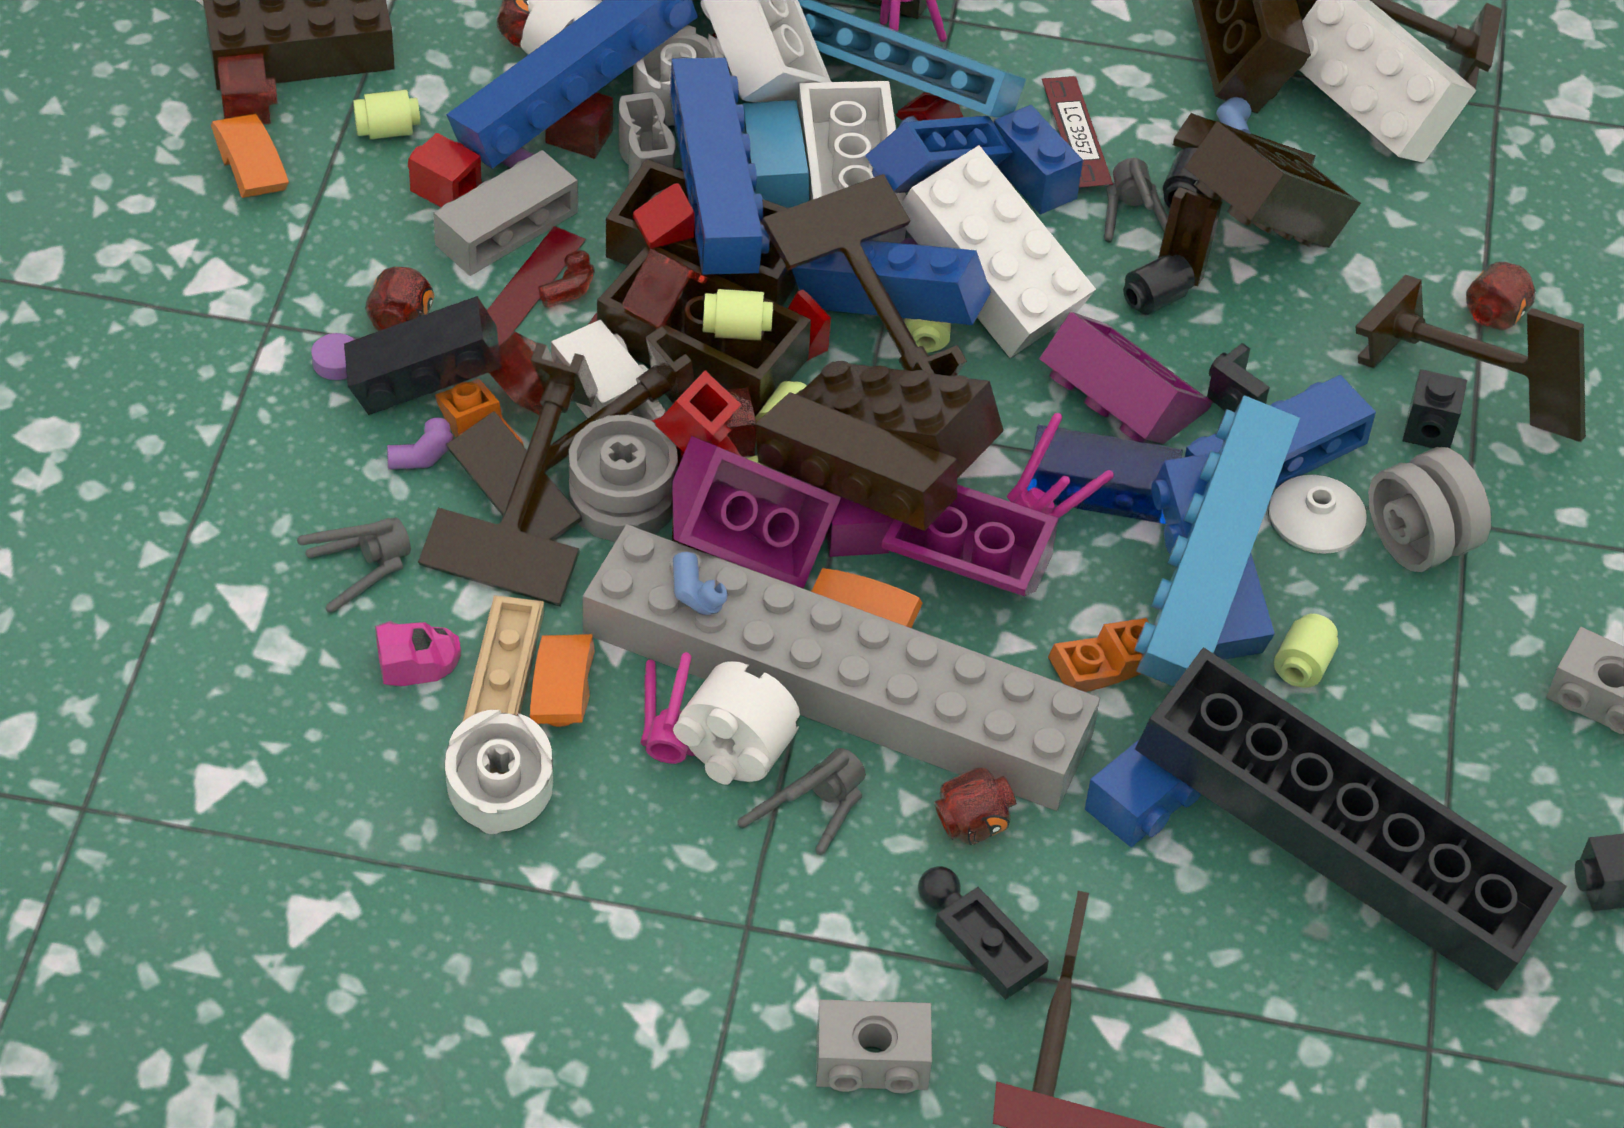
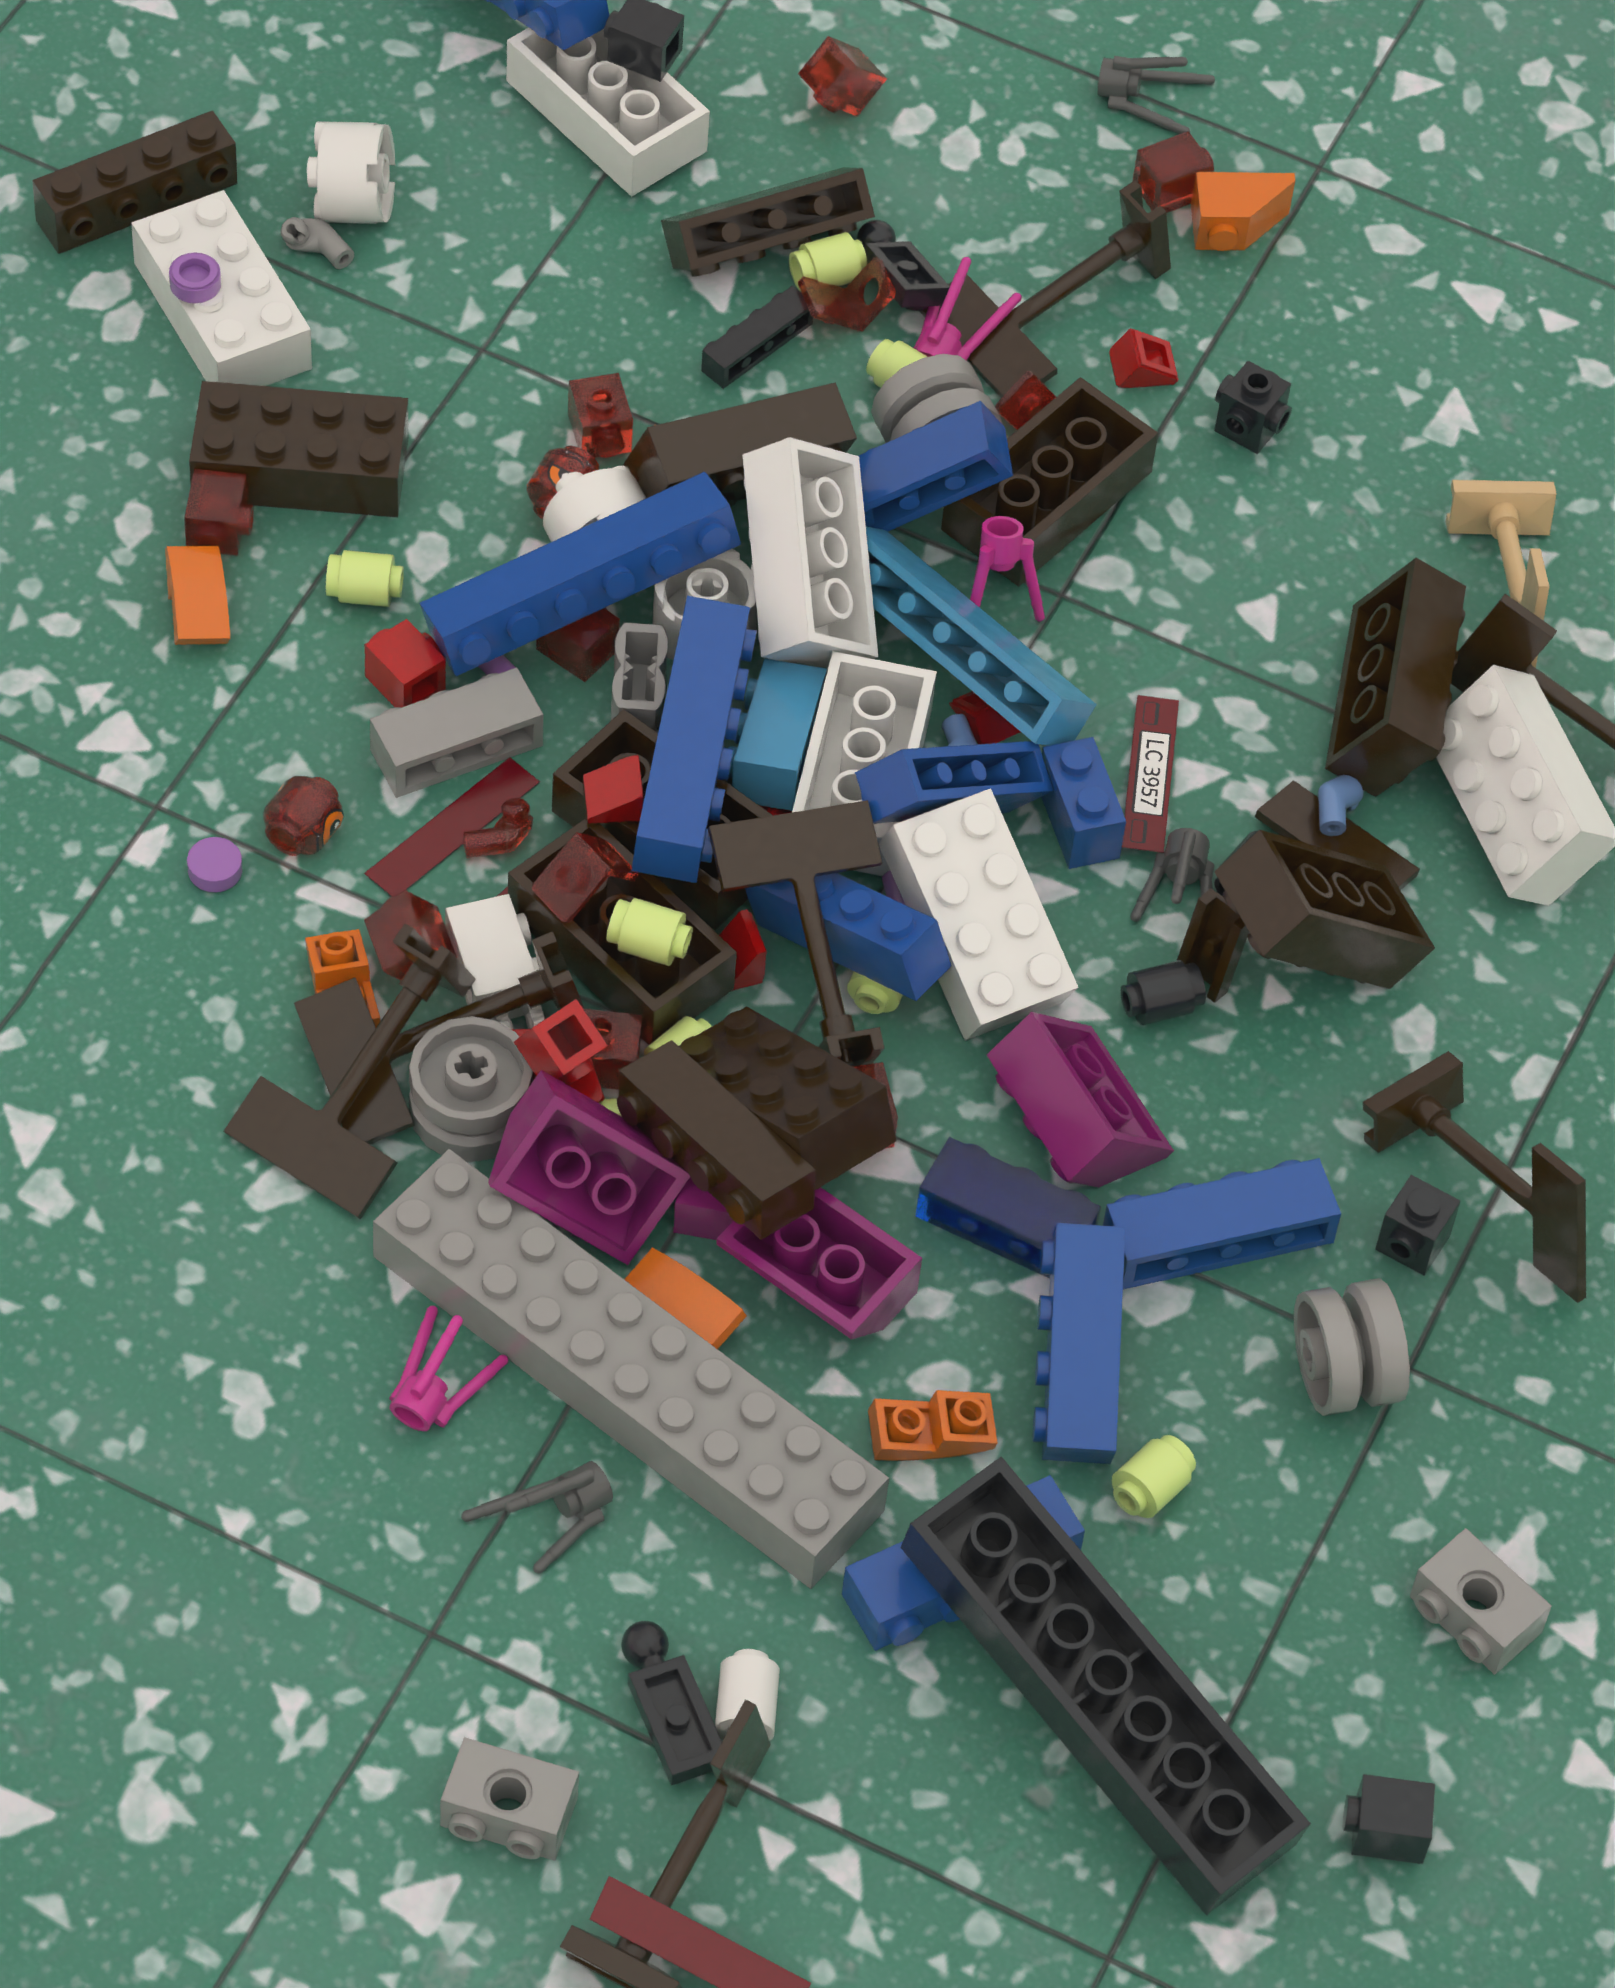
camera: 15 degrees right, 5 degrees up
dark grey plant [297,517,411,613] -> none
black brick [344,296,502,415] -> none
dark pink rock [375,621,461,686] -> none
medium lavender arm [387,418,454,469] -> none
white brick [445,710,553,834] -> none
tan tile [463,595,544,774] -> none
orange slope [530,634,595,727] -> none
medium blue arm [673,552,728,615] -> none
white brick [673,661,800,785] -> none
clear red head [934,767,1017,845] -> none
dark pink plant [1007,413,1114,518] -> none
dark azure brick [1134,395,1300,687] -> none
black bracket [1207,343,1270,412] -> none
white dish [1269,475,1367,554] -> none
clear red head [1466,262,1536,330] -> none
none -> white brick [715,1649,780,1741]

